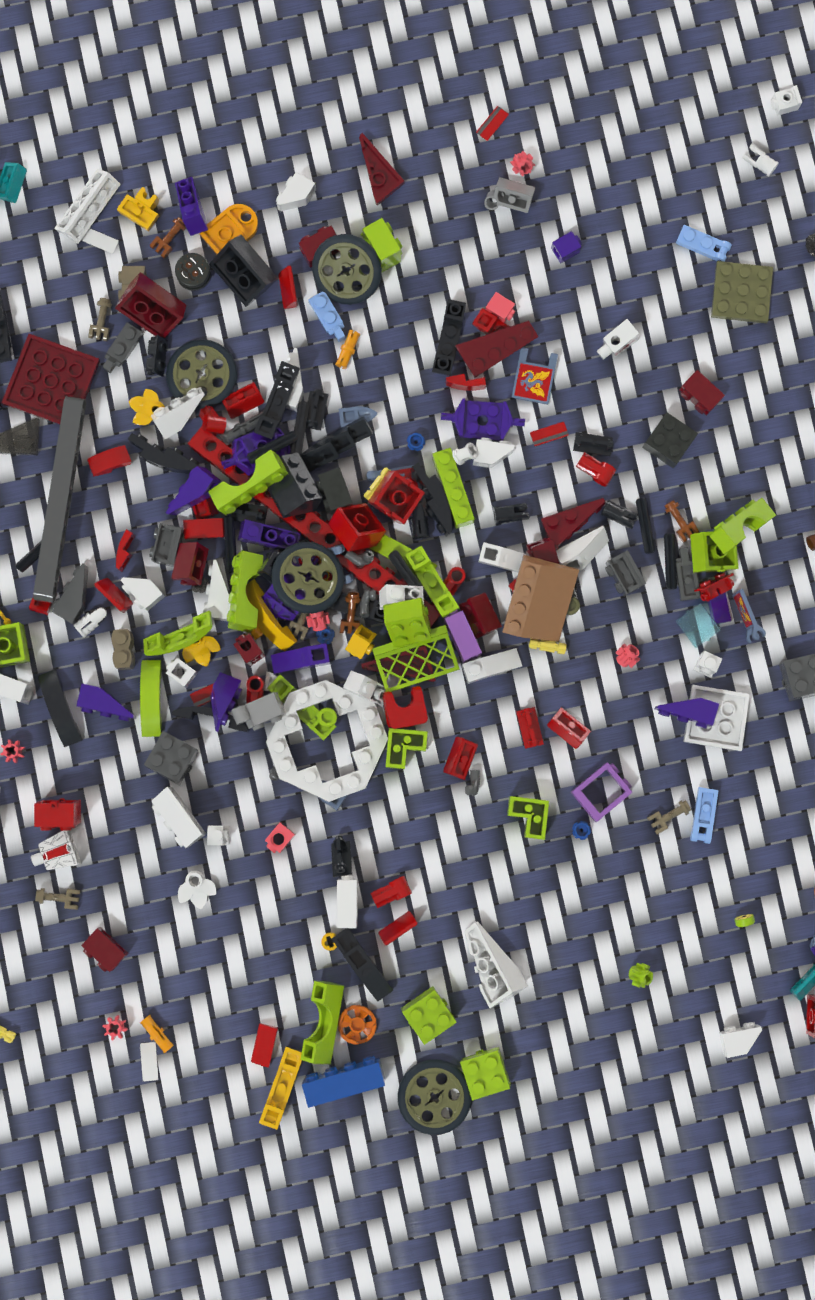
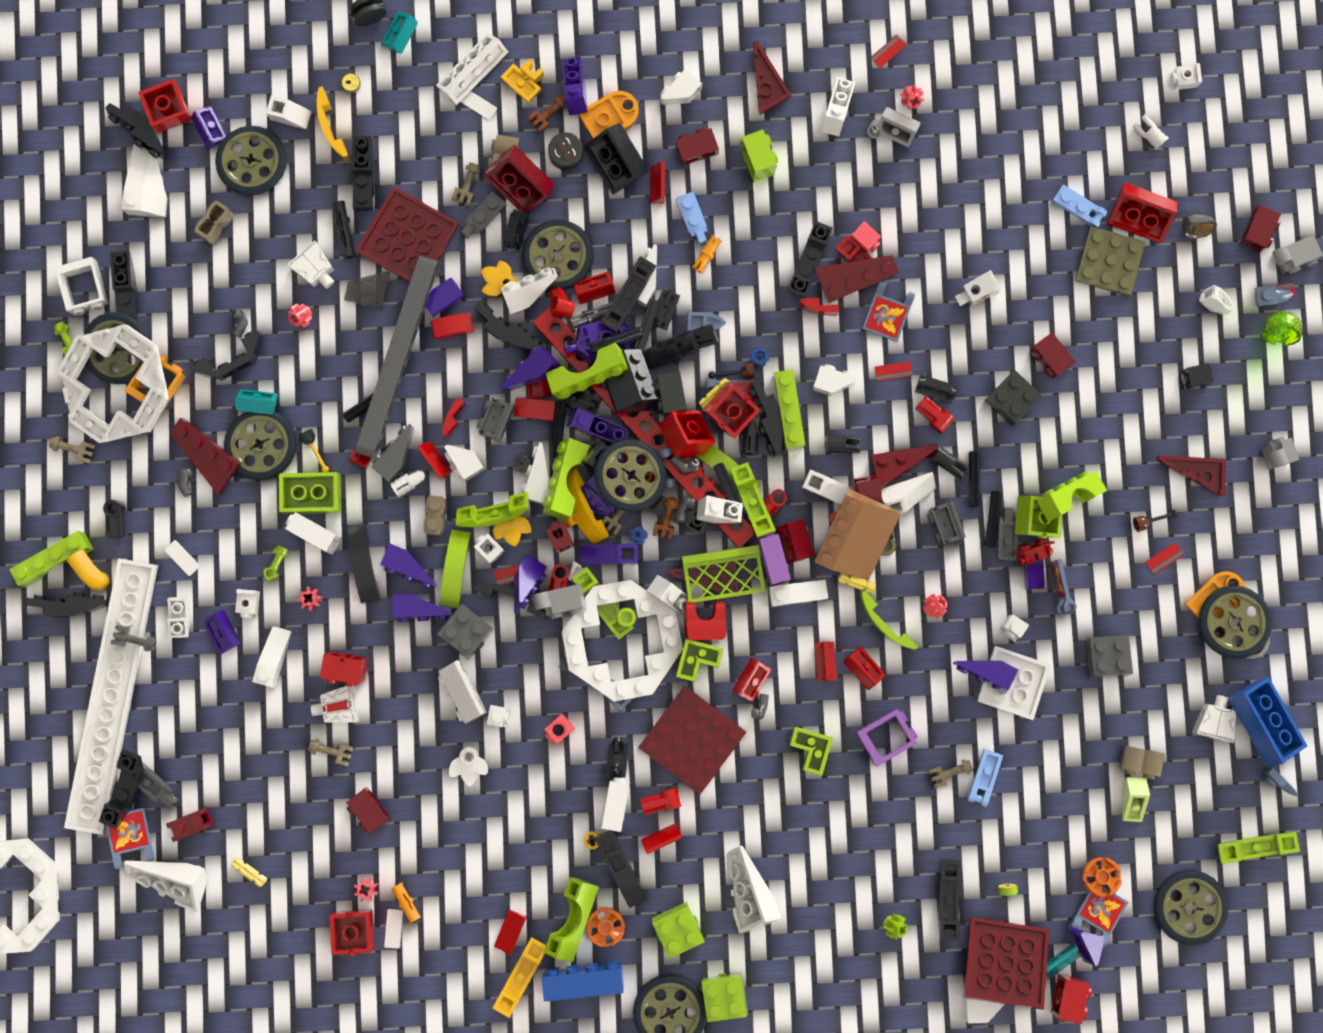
camera: 10 degrees right, 0 degrees up
dark red brick [171,542,209,586] -> none
coral gear [306,610,330,631] -> none
wedge [312,234,382,305] -> none
yellow brick [345,625,377,659] -> none
lime brick [383,598,431,647] -> none
dark purple plate [441,398,525,441] -> none
white bush [452,442,478,465] -> none
dark purple brick [551,231,582,264] -> none
blue plate [572,821,591,840] -> none
dark orange hinge [664,500,699,543] -> none
clear light blue piece [676,603,721,648] -> none
none -> red brick [329,909,375,956]
none -> dark purple slope [392,594,453,622]
none -> dark purple slope [426,278,464,317]
none -> dark red plate [638,685,747,794]
none -> hinge [708,363,754,379]
none -> white slope [821,77,855,137]
none -> lime slope [860,590,918,650]
none -> black slope [938,860,961,941]
none -> dark red plate [963,917,1049,1010]
none -> red slope [1107,182,1178,244]

